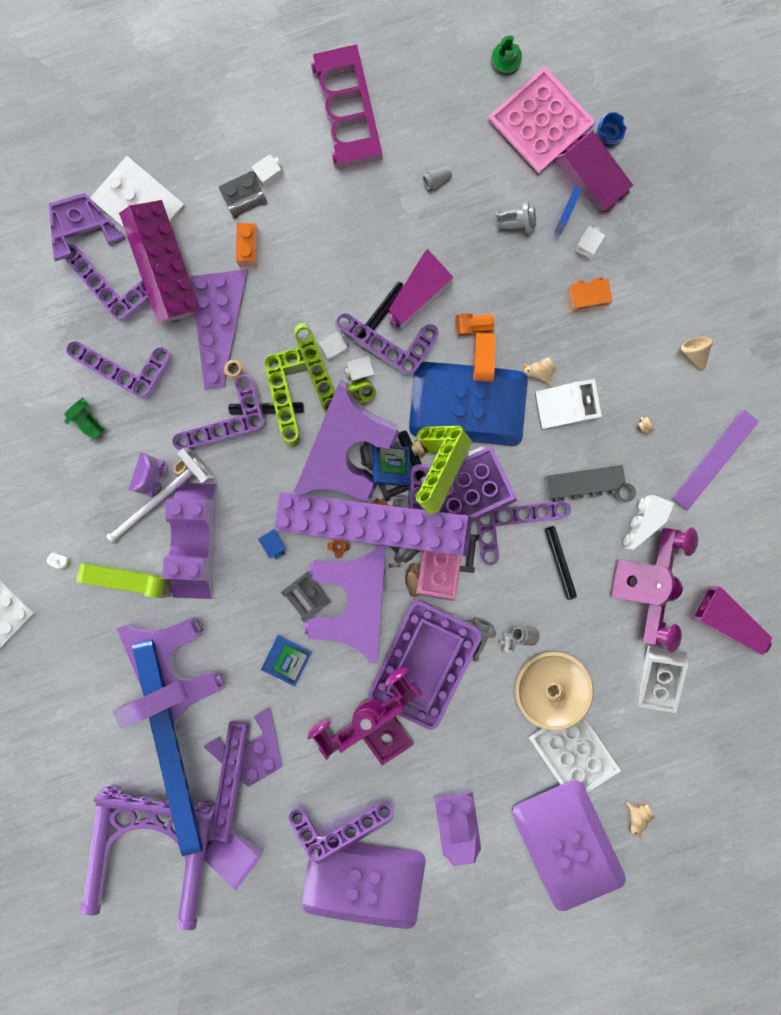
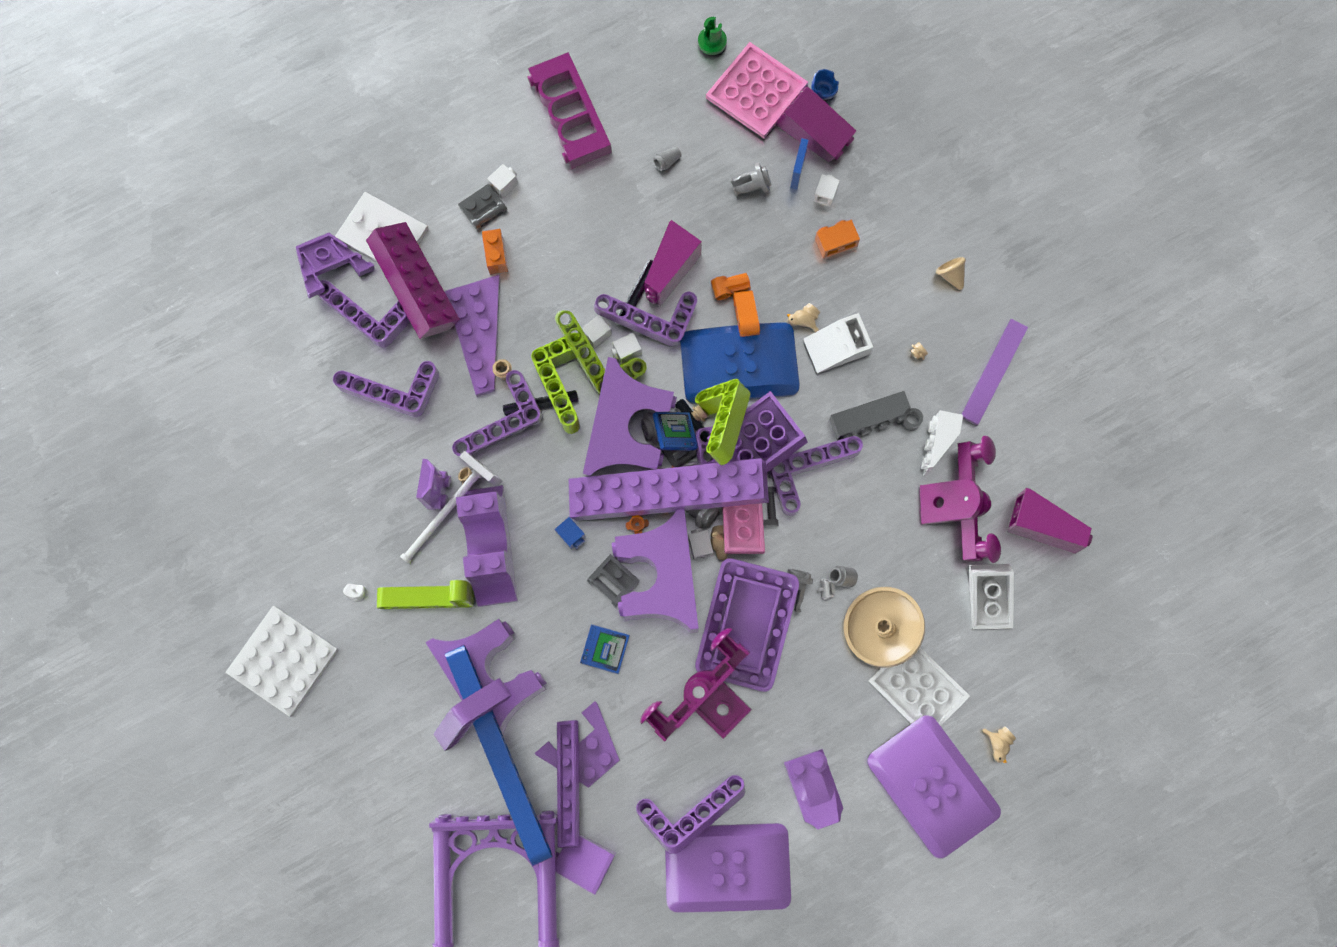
camera: 10 degrees left, 10 degrees down
green piece [63,397,105,442] -> none
black axle [545,526,577,600] -> none

